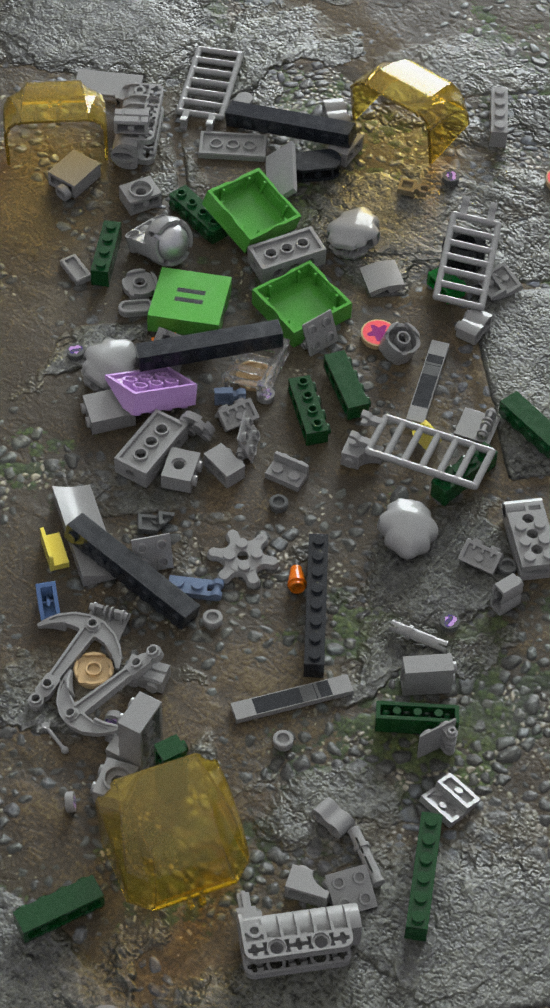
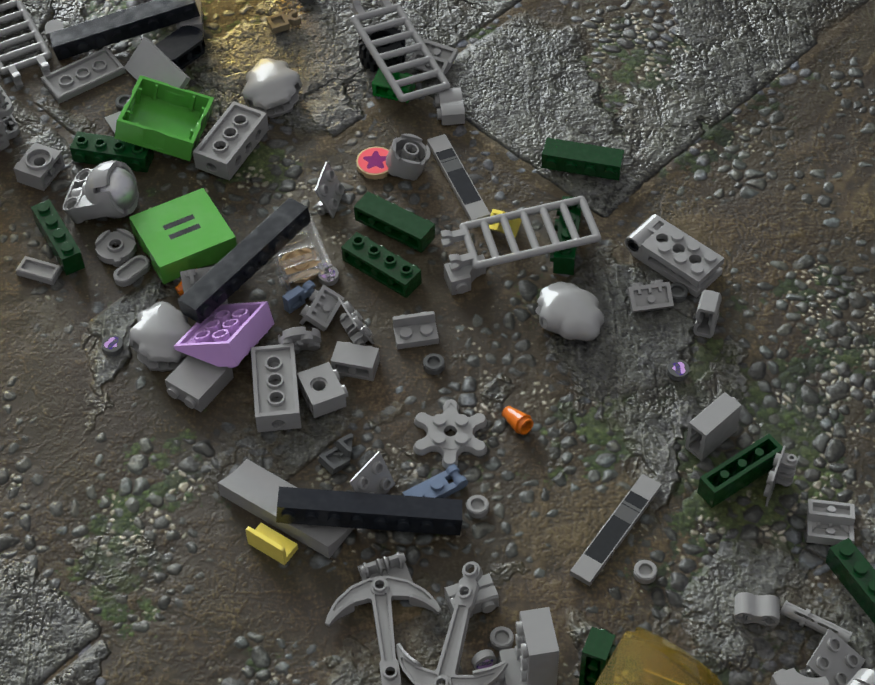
camera: 35 degrees left, 0 degrees up
medium blue slope [35,581,60,621] -> none
tan tile [73,652,114,690] -> none
bright green tile [252,260,352,348] -> none
black brick [303,533,329,678] -> none
light grey slope [360,260,406,297] -> none
light grey pin [389,619,449,653] -> none
light grey hinge [454,407,500,445] -> none

